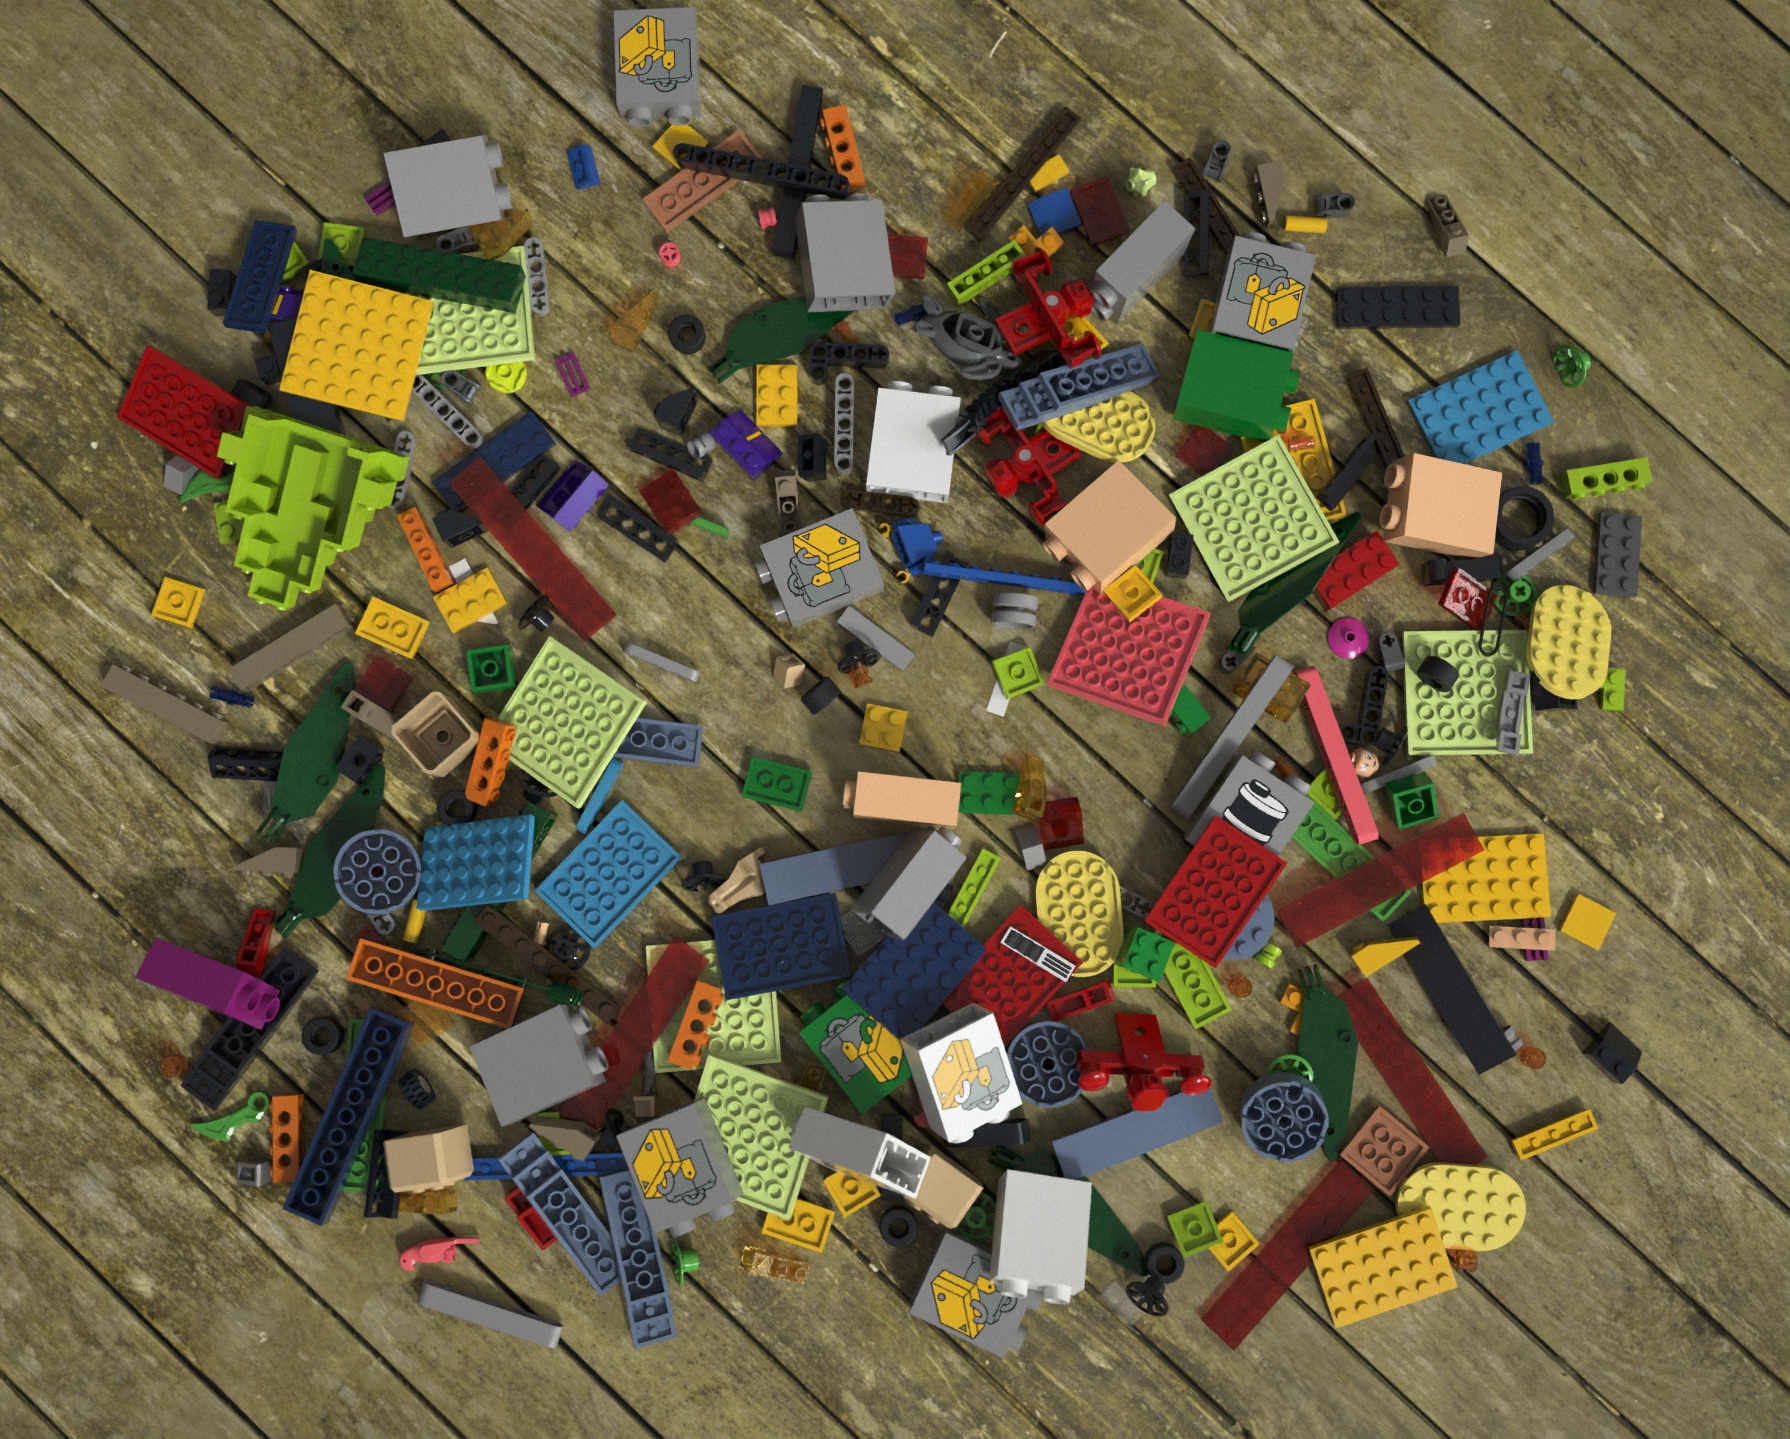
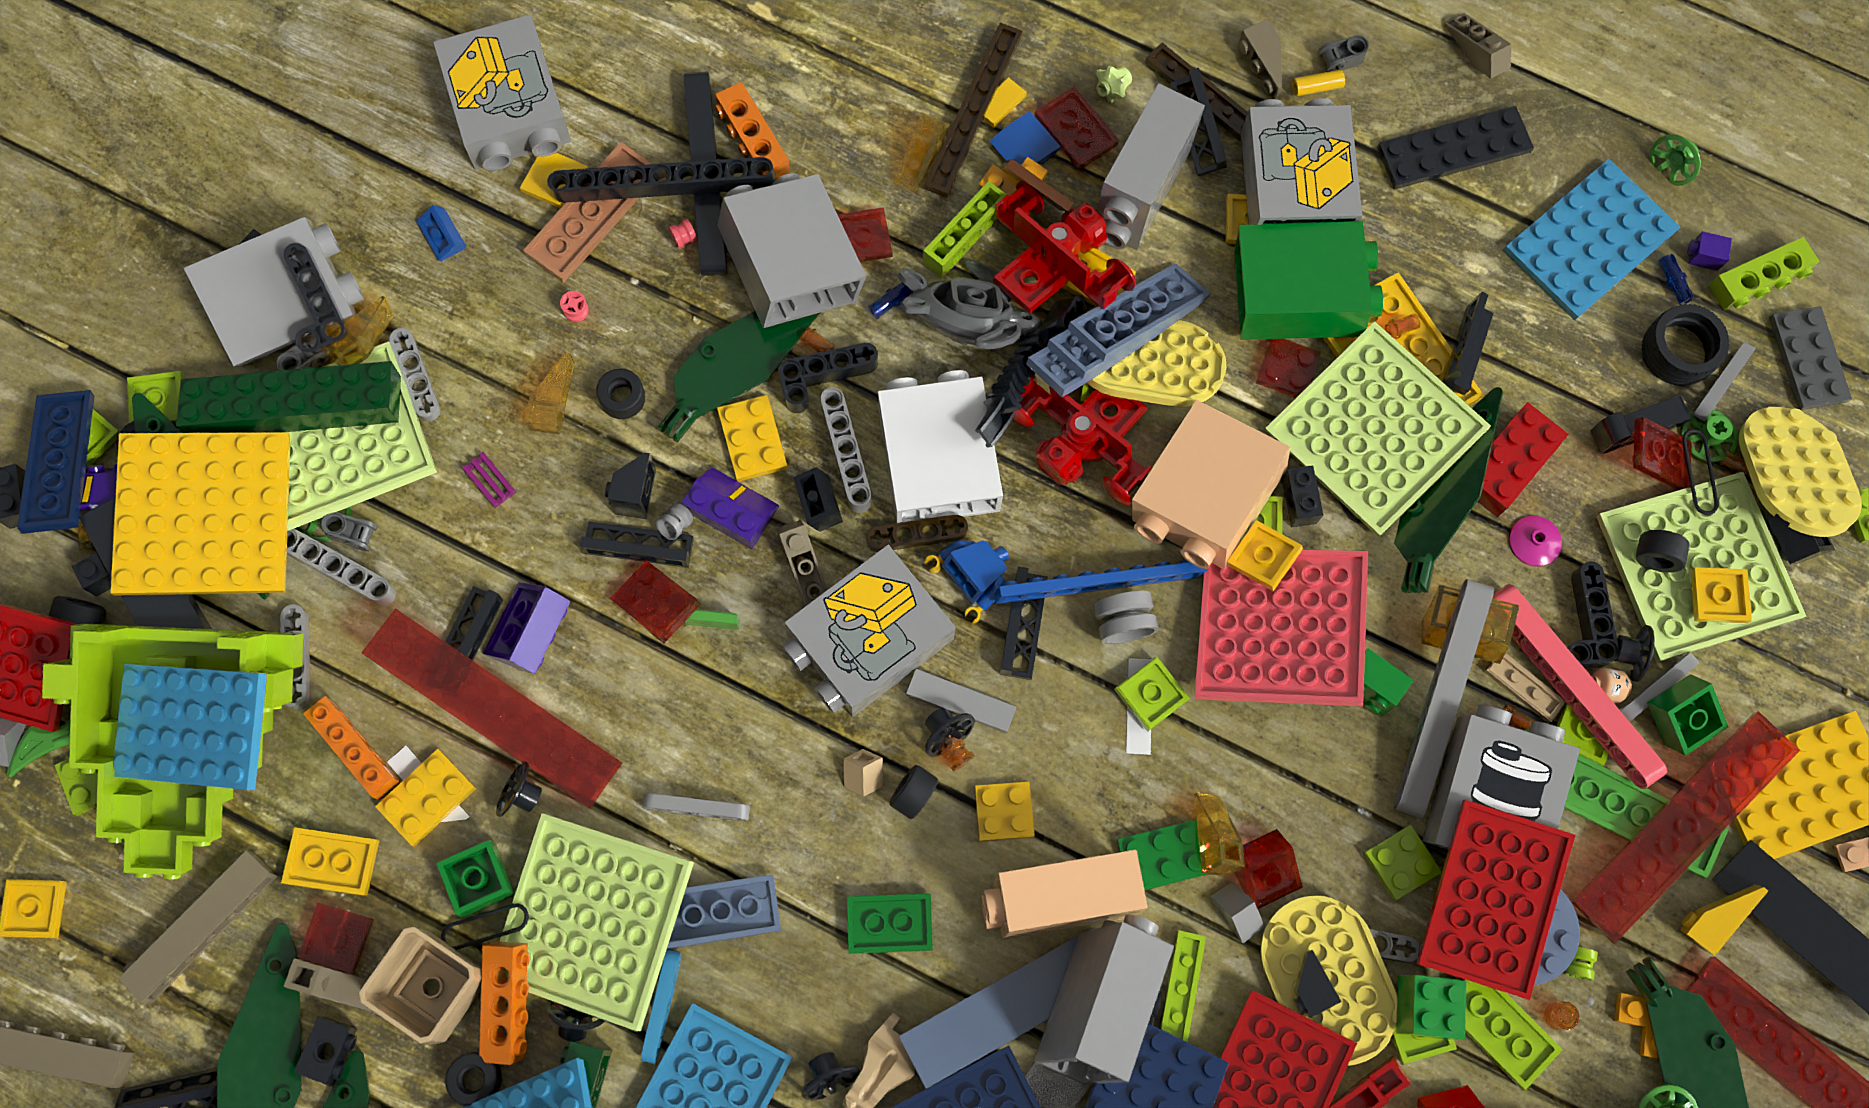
camera: 20 degrees left, 10 degrees down
clear blue pin [209,686,255,709] -> none
magenta tile [364,181,396,216] -> none
dark blue plate [432,411,556,513] -> none
black slope [432,510,489,548] -> none
neon yellow tile [485,362,527,394] -> none
black fence [598,494,679,563] -> none
sticker [1001,926,1075,982] -> none
dark grey piece [1202,140,1231,183] -> none
dark grey piece [1217,646,1256,674] -> none
dark brown plate [1347,368,1405,469] -> none
dark grey piece [1373,632,1405,673] -> none
light nougat brick [1379,453,1502,559] -> none
light grey slope [1496,670,1530,755] -> none
none -> dark azure plate [113,664,267,790]
none -> black beam [284,243,348,352]
none -> black piece [441,903,529,950]
none -> reddish brown tile [1001,159,1074,212]
none -> black slope [1293,950,1341,1018]
none -> lime plate [1363,825,1442,901]
none -> tan tile [1484,650,1566,723]
none -> dark purple brick [1687,231,1732,271]
none -> yellow plate [1690,567,1752,623]

